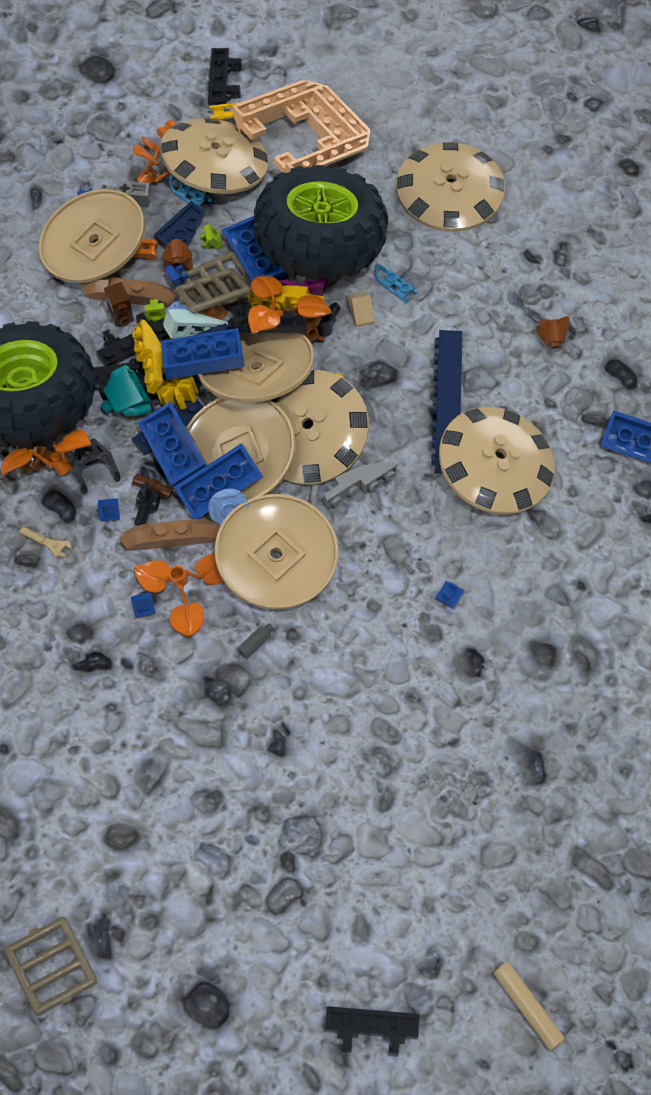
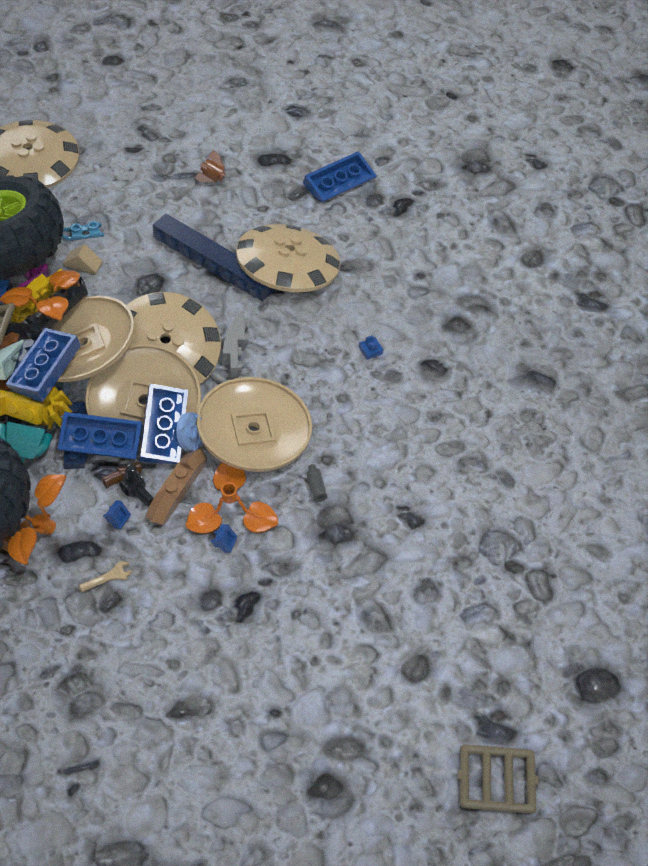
camera: 60 degrees left, 10 degrees down
black piece [73,438,121,494] -> none

